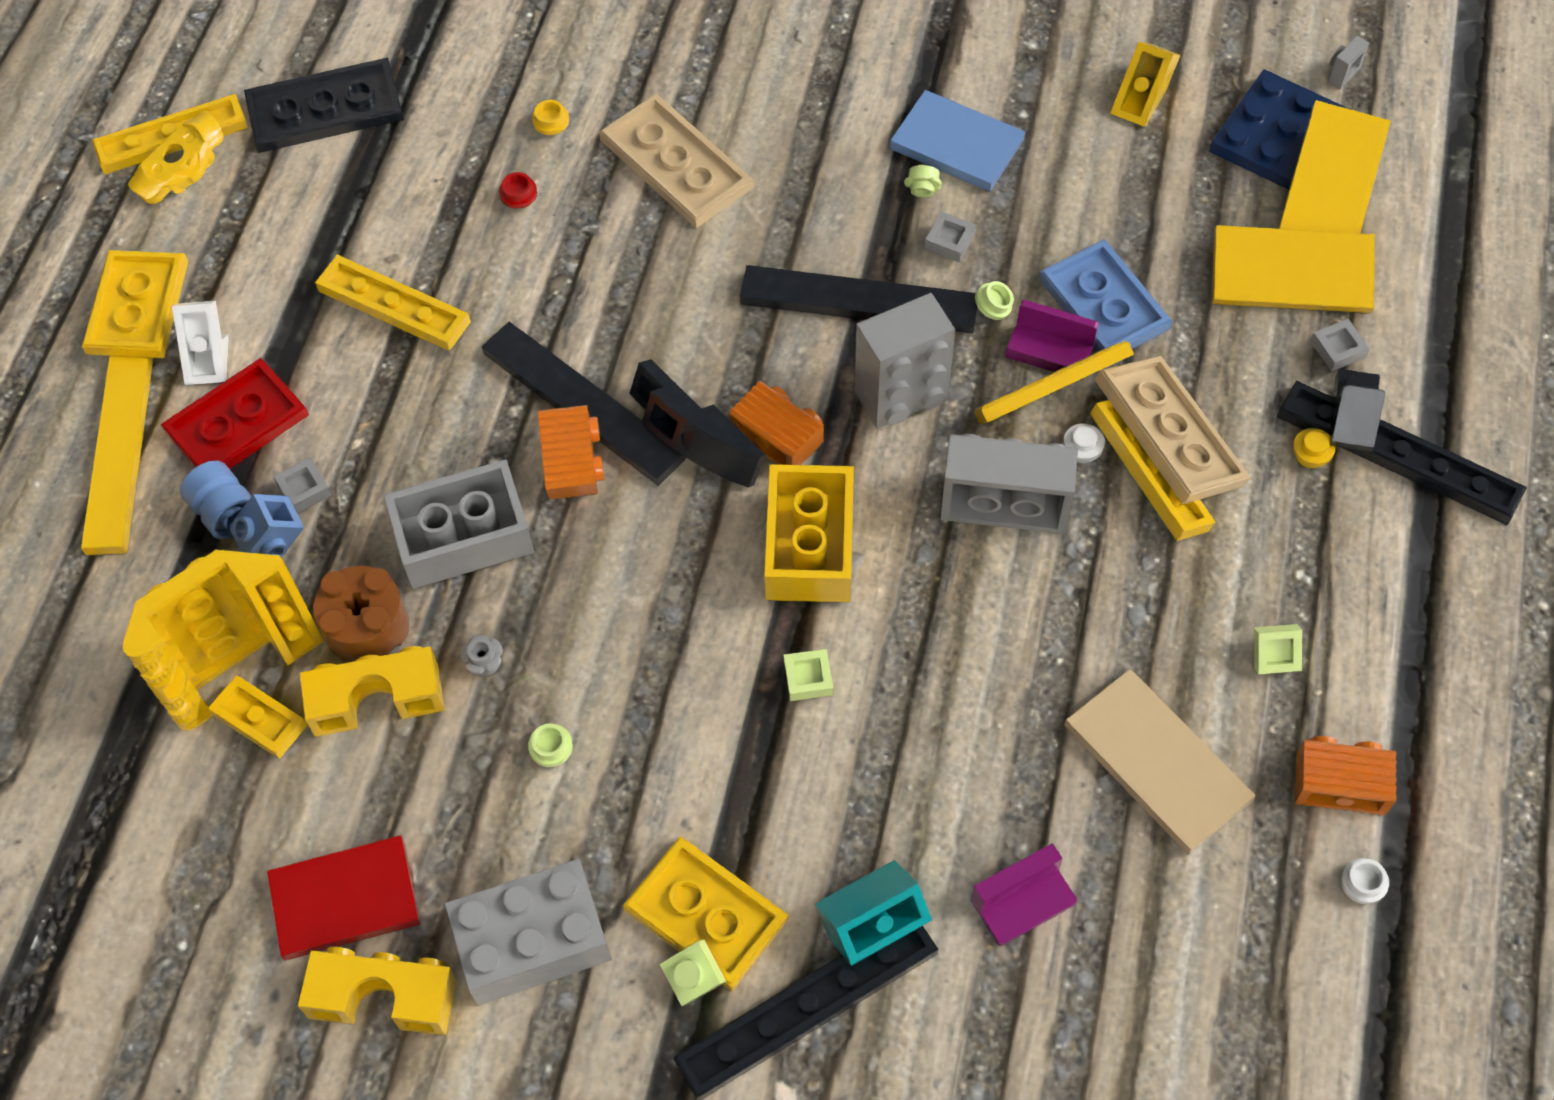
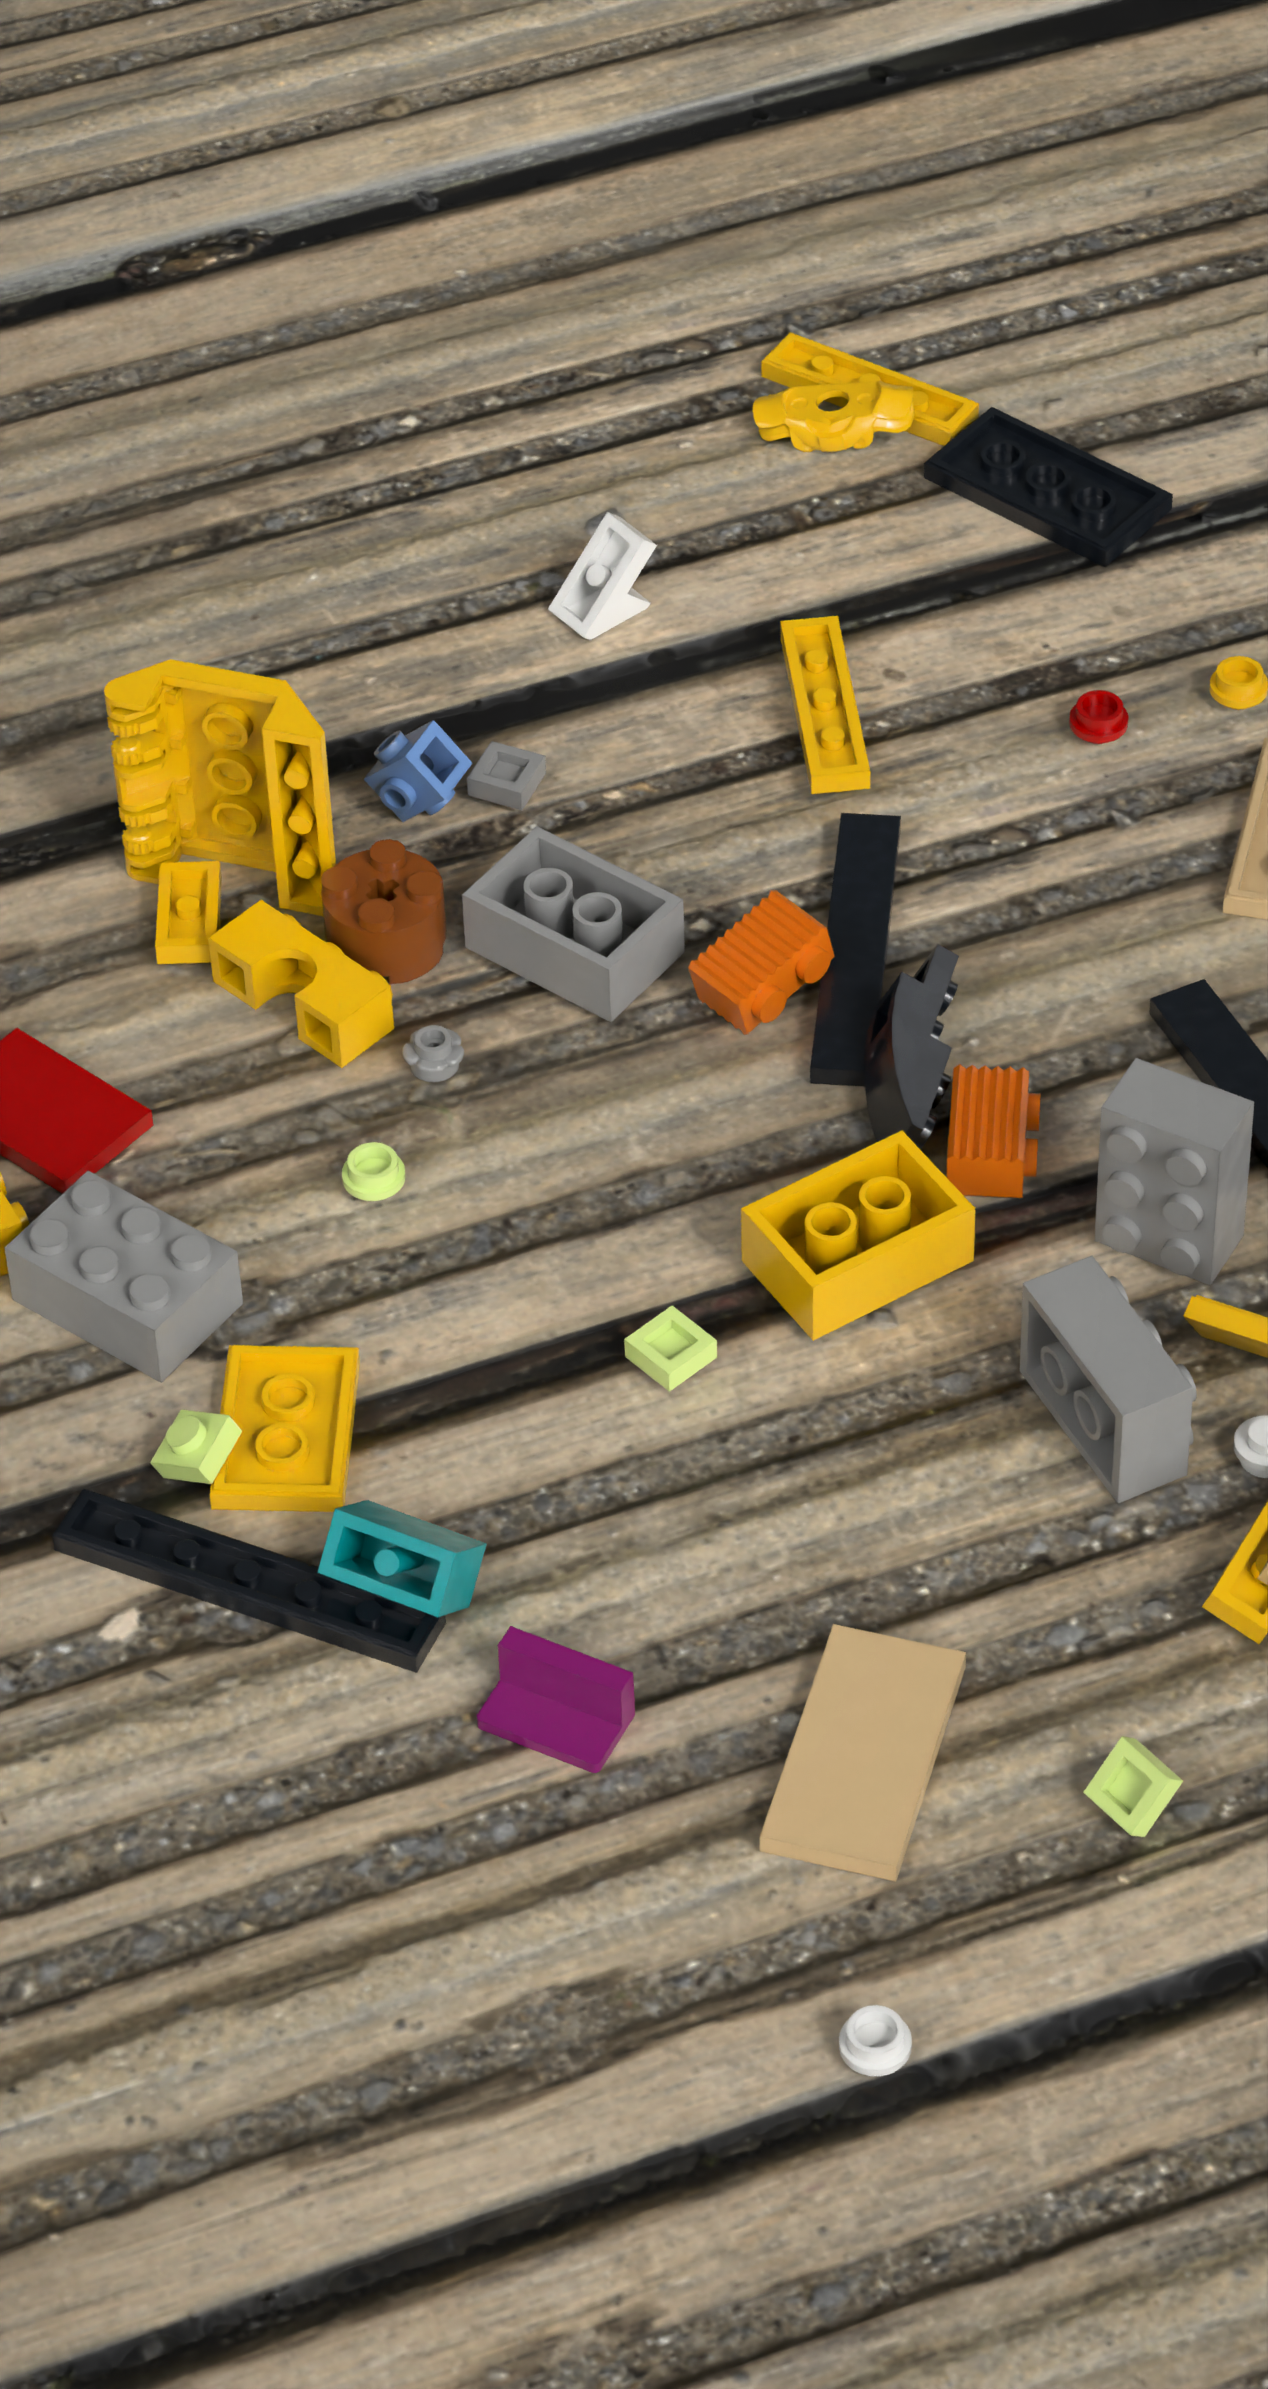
camera: 55 degrees right, 15 degrees down
yellow tile [81,356,154,555] -> none
yellow tile [82,250,189,358] -> none
red tile [160,358,309,469] -> none
medium blue wheel [180,461,252,539] -> none
orange brick [1295,736,1397,816] -> none

